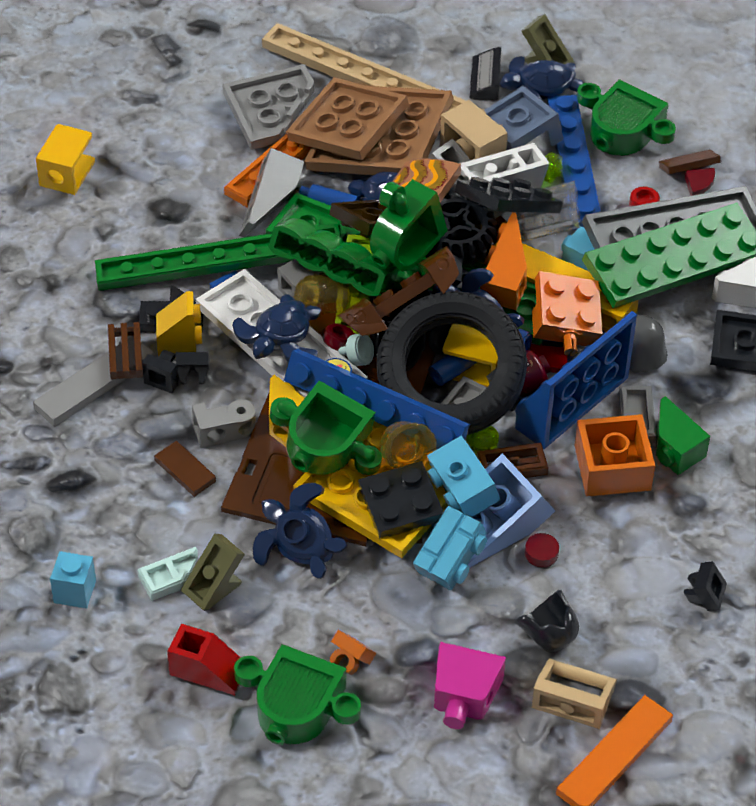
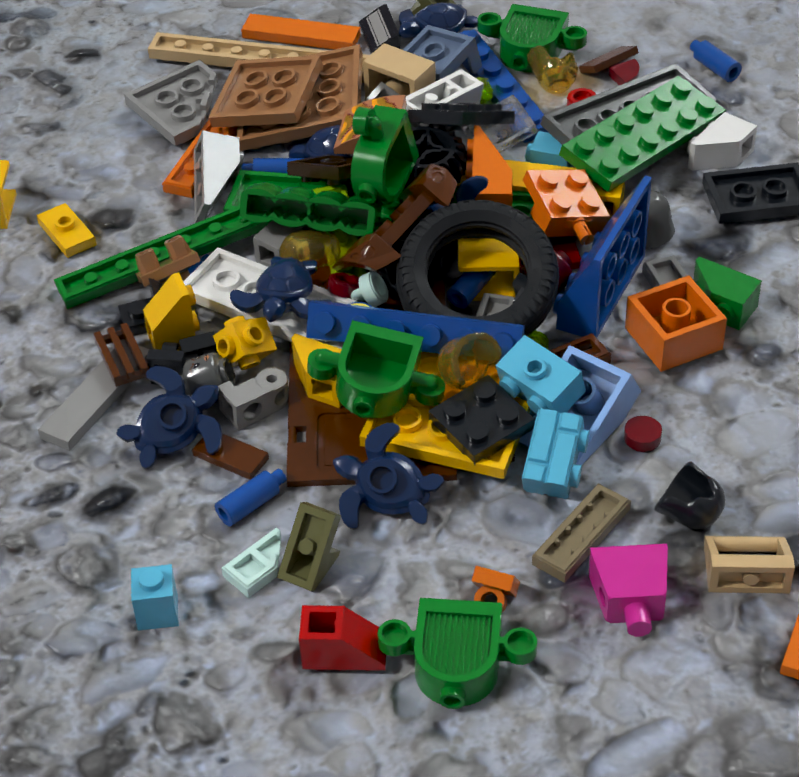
camera: 15 degrees left, 5 degrees down
none -> yellow plate [36,203,97,258]
none -> dark blue animal [116,366,222,469]
none -> medium nougat hips [135,235,201,286]
none -> dark grey head [180,352,235,396]
none -> yellow brick [213,316,277,370]
none -> blue cylinder [215,468,287,527]
none -> orange tile [241,13,361,50]
none -> clear yellow hair [527,46,578,94]
none -> dark tan plate [532,483,631,583]

